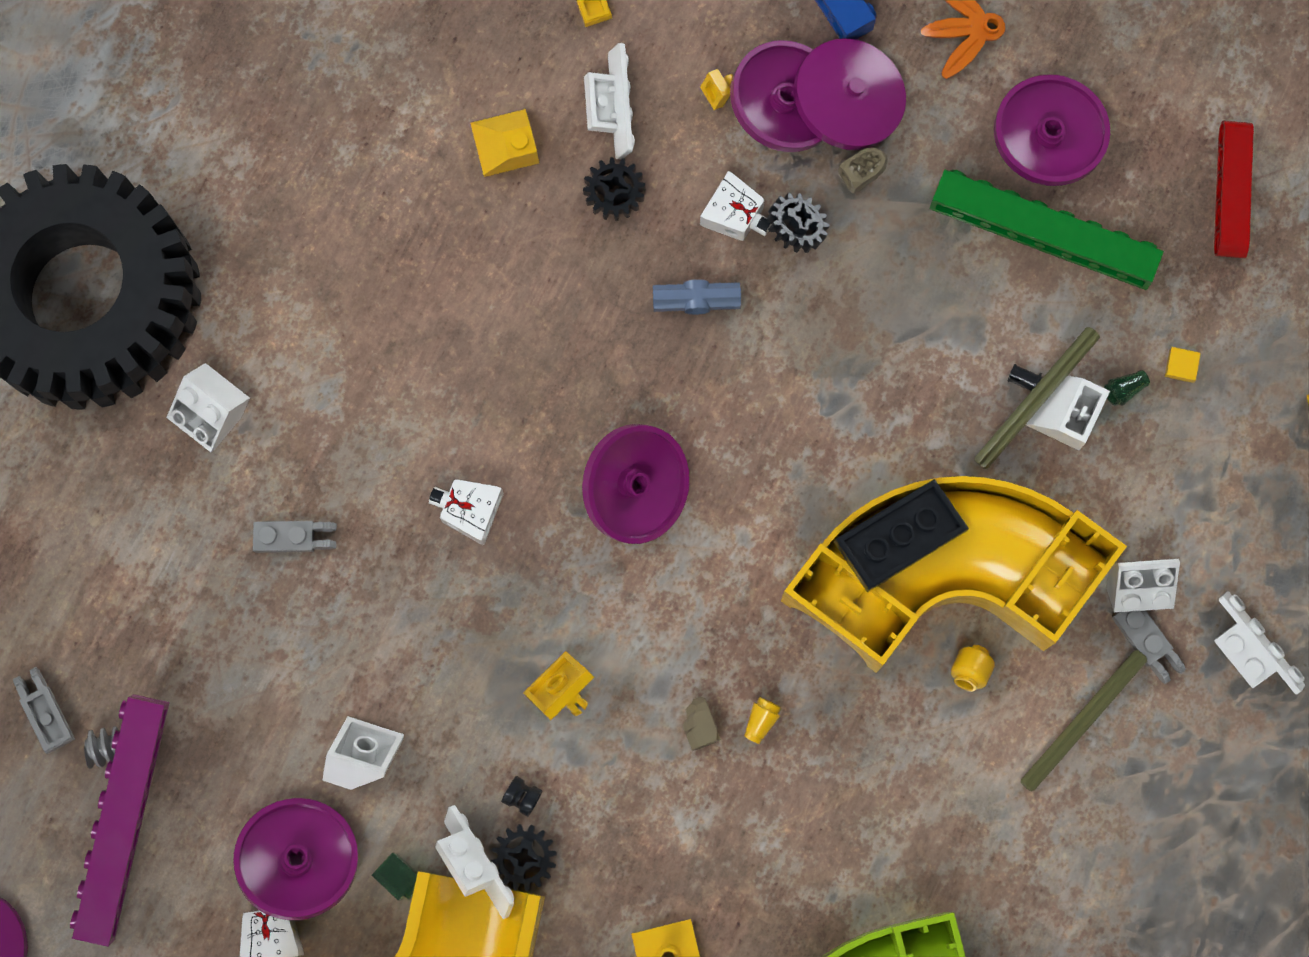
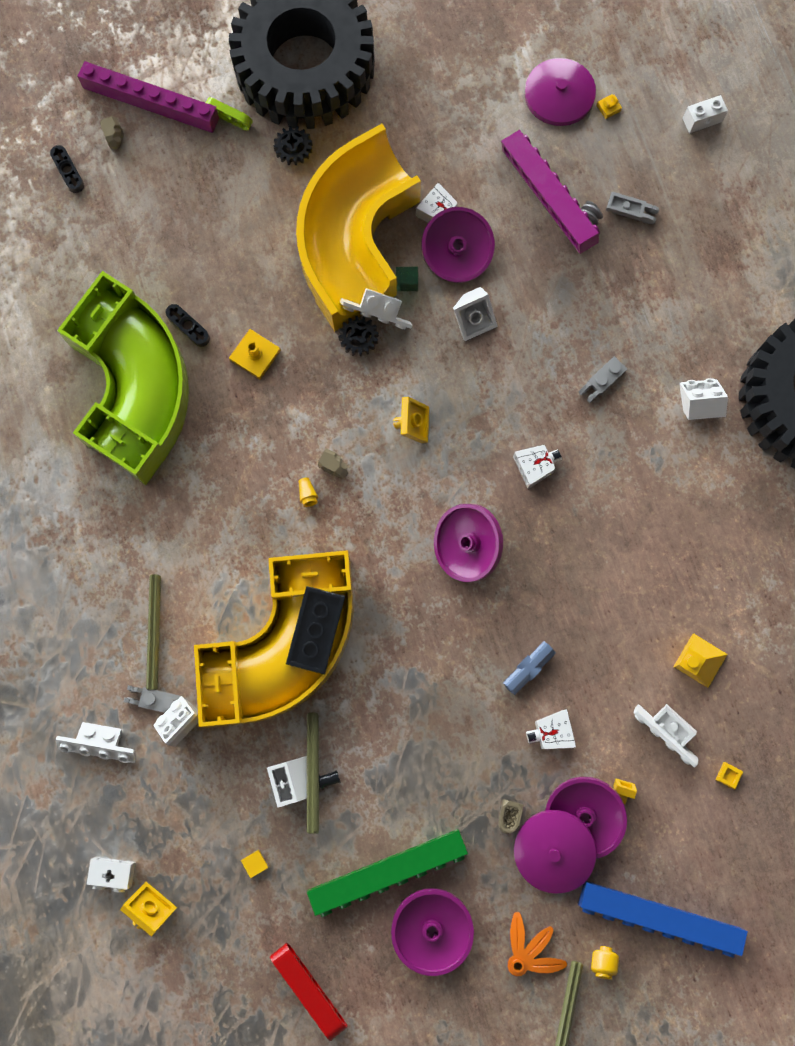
camera: 135 degrees right, 0 degrees up
black wheel [501,776,543,817] -> none
black gear [583,157,646,221] -> none
black gear [766,193,829,253] -> none
yellow head [951,645,995,692] -> none
clear green cone [1104,370,1150,406] -> none

